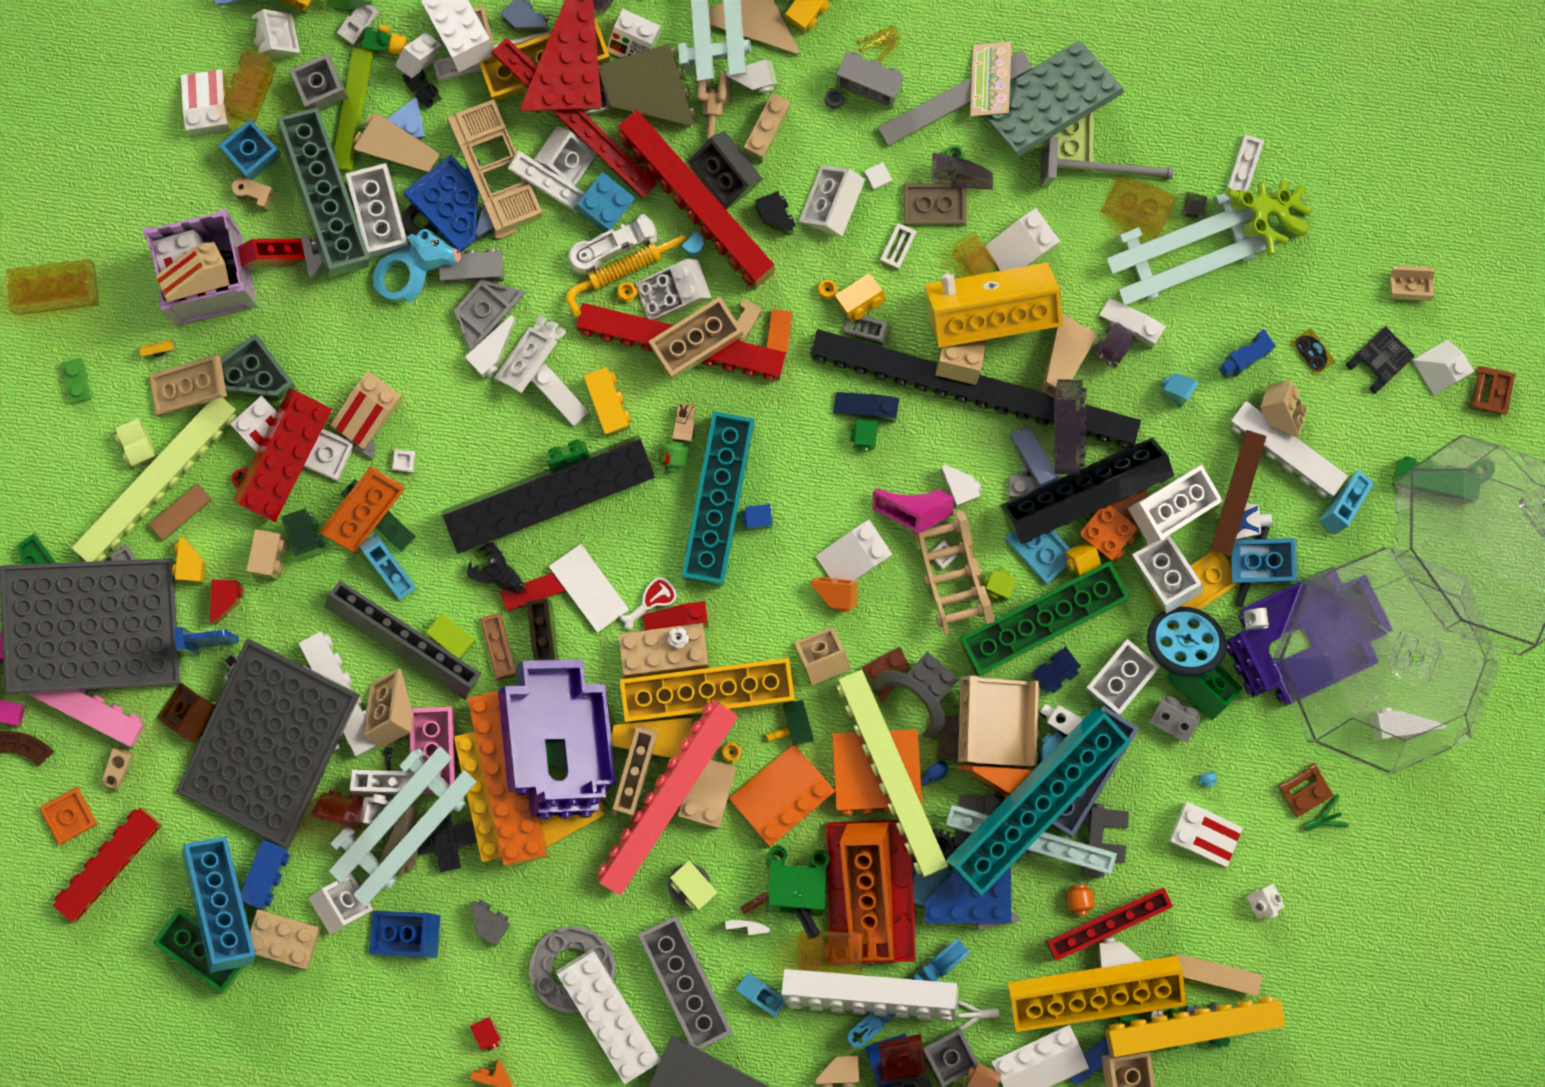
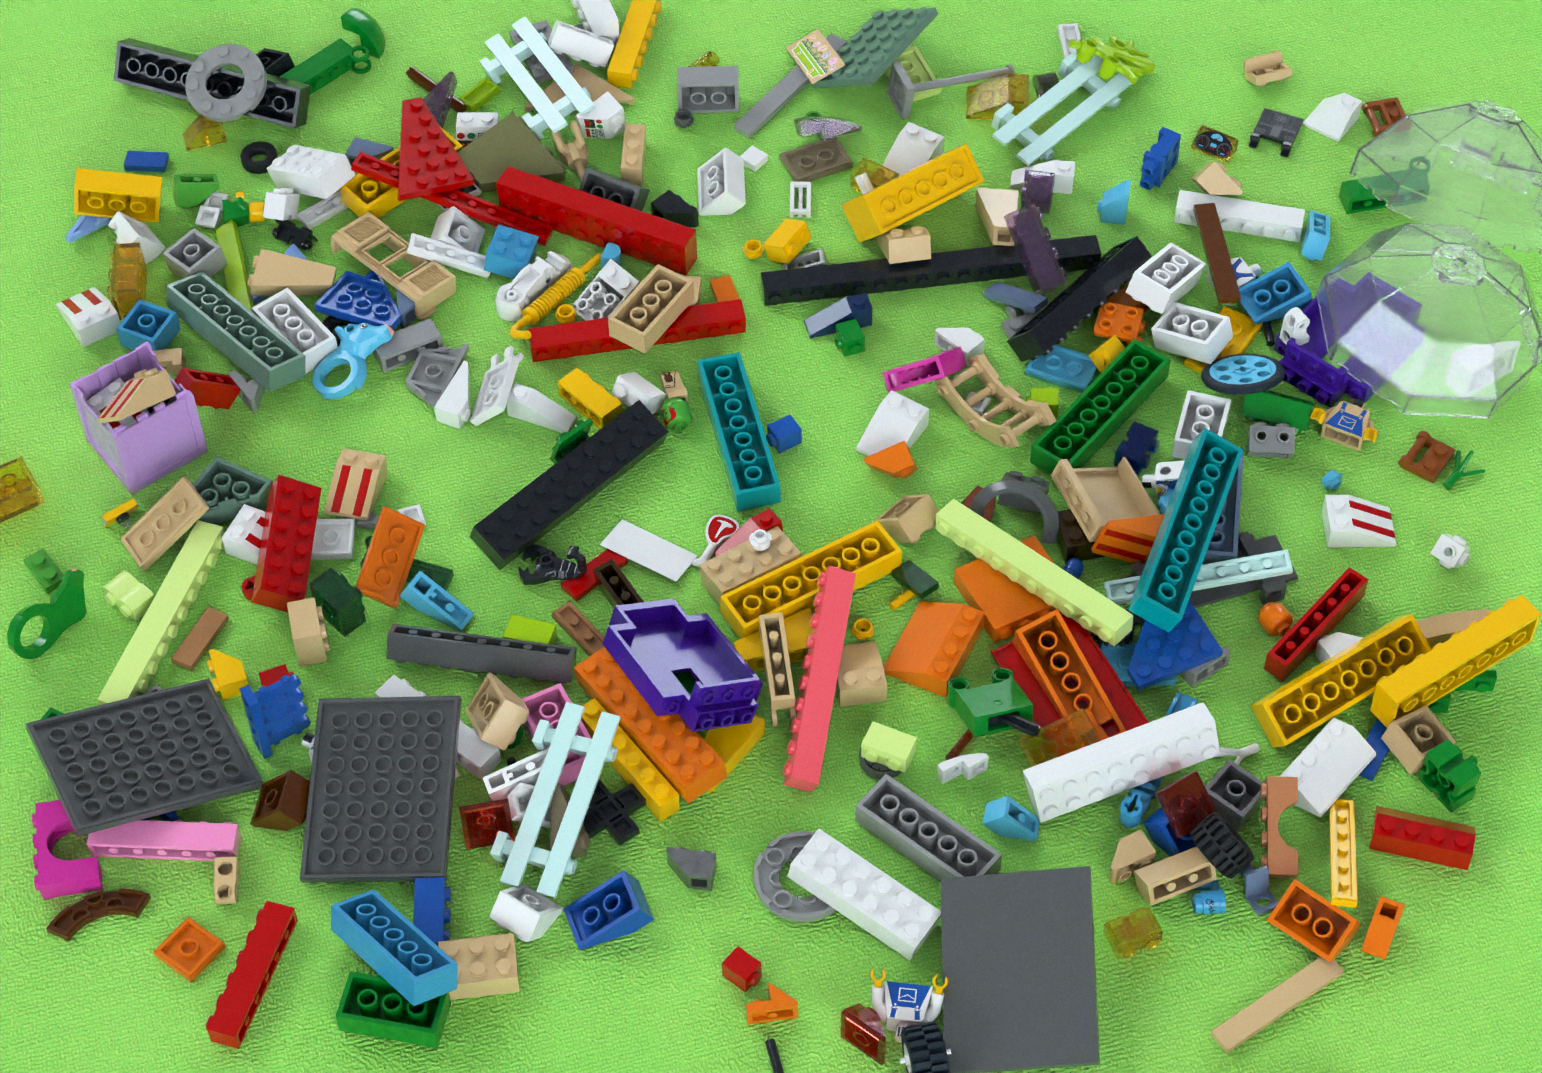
camera: 20 degrees left, 30 degrees down
none -> green animal [7,569,87,659]
none -> white brick [611,372,666,414]
none -> torso [1310,399,1378,451]

